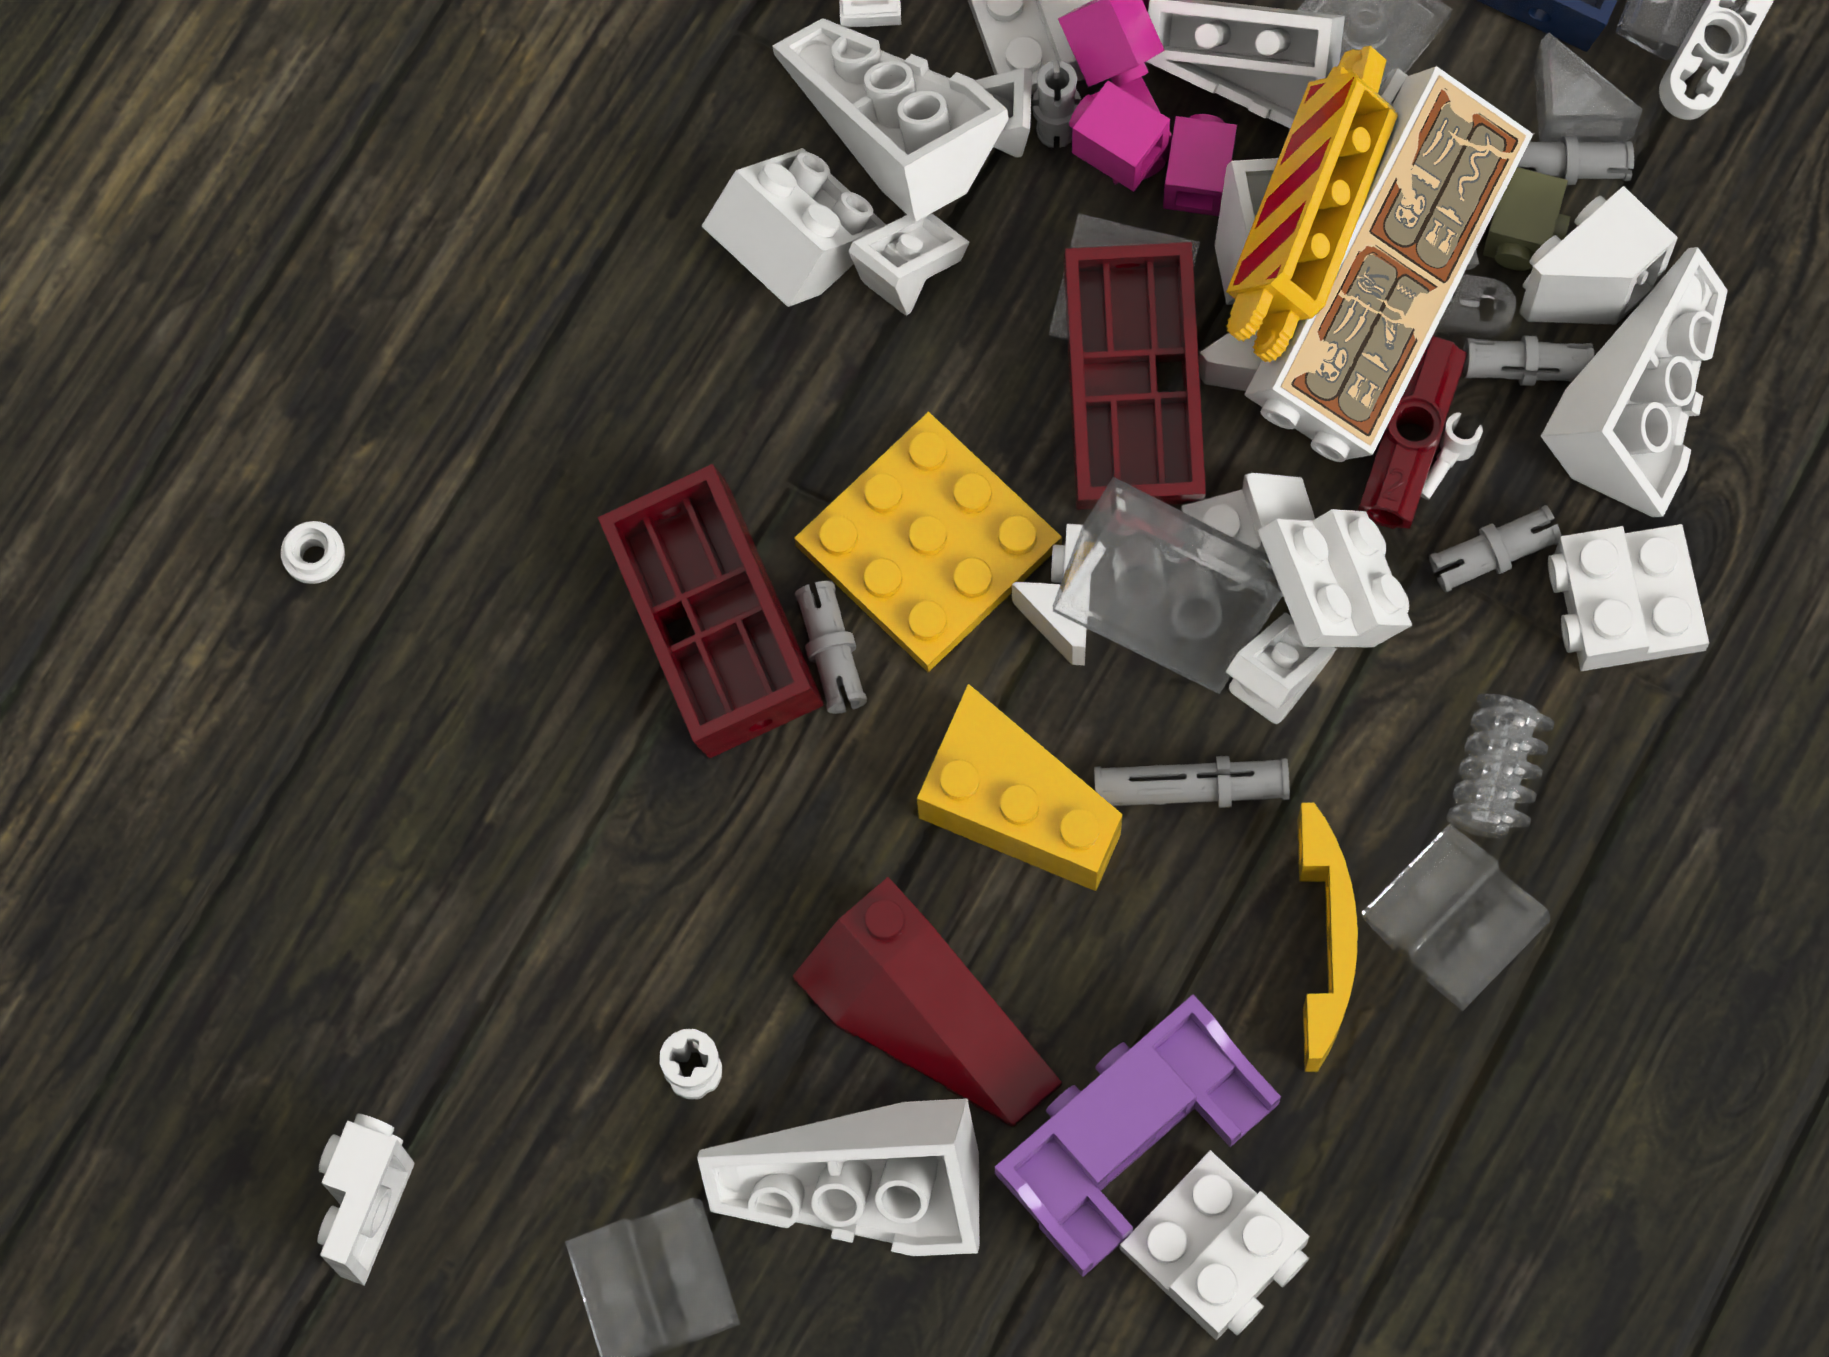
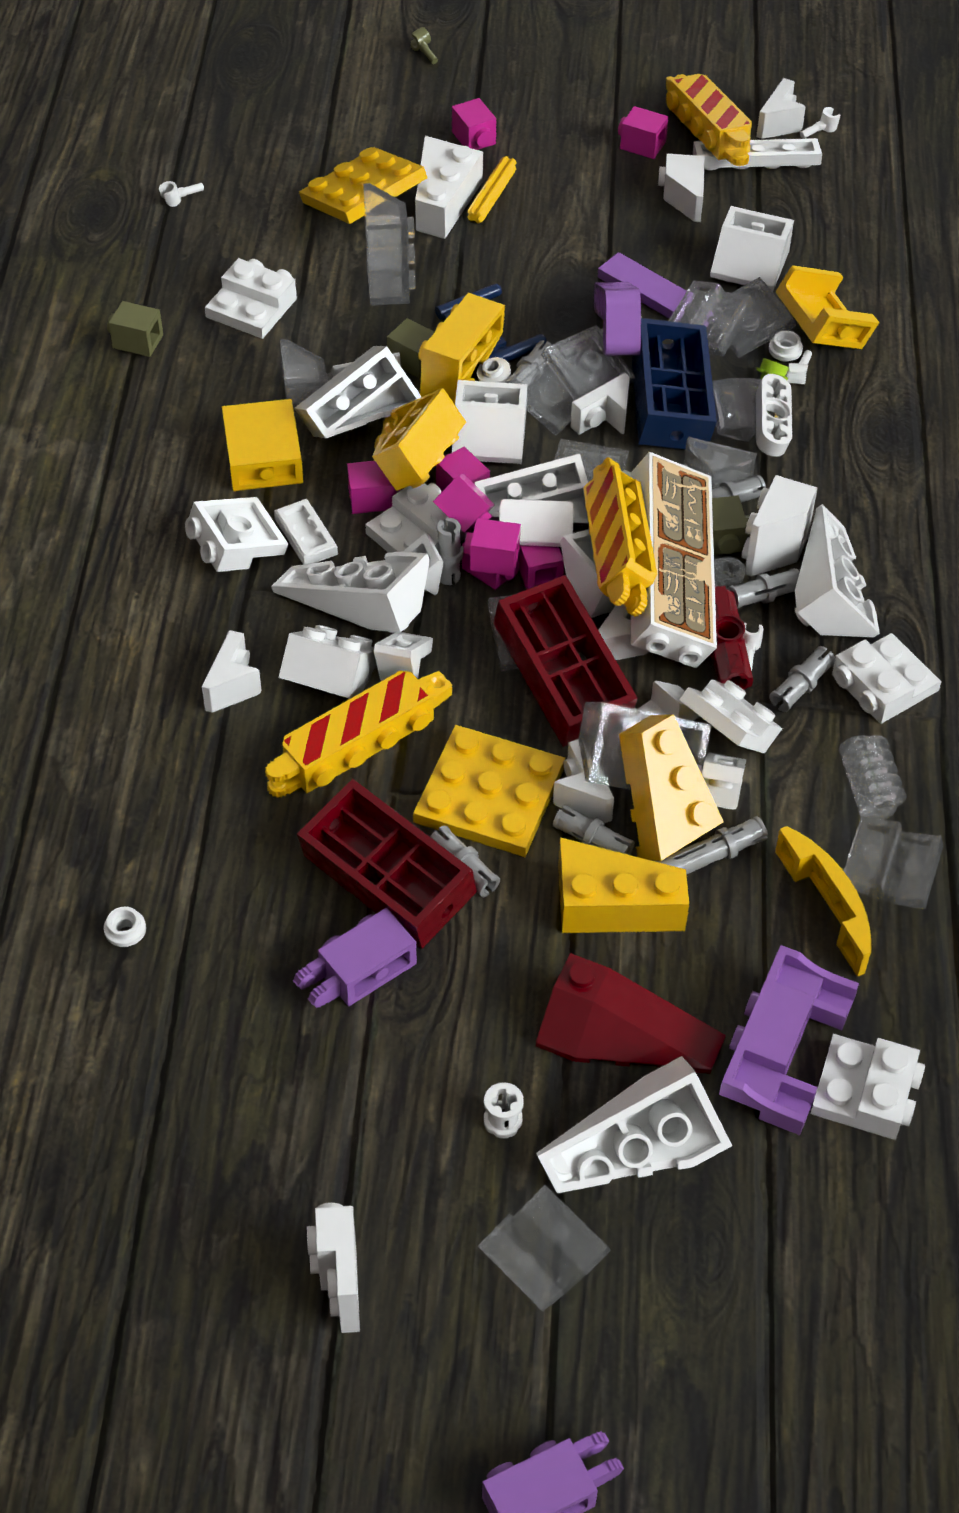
camera: 30 degrees left, 20 degrees down
none -> white slope [202,630,262,712]
none -> yellow hinge [265,671,452,798]
none -> medium lavender hinge [293,908,417,1008]
none -> white slope [499,499,574,547]
none -> light grey pin [553,804,635,855]
none -> wedge [619,714,724,861]

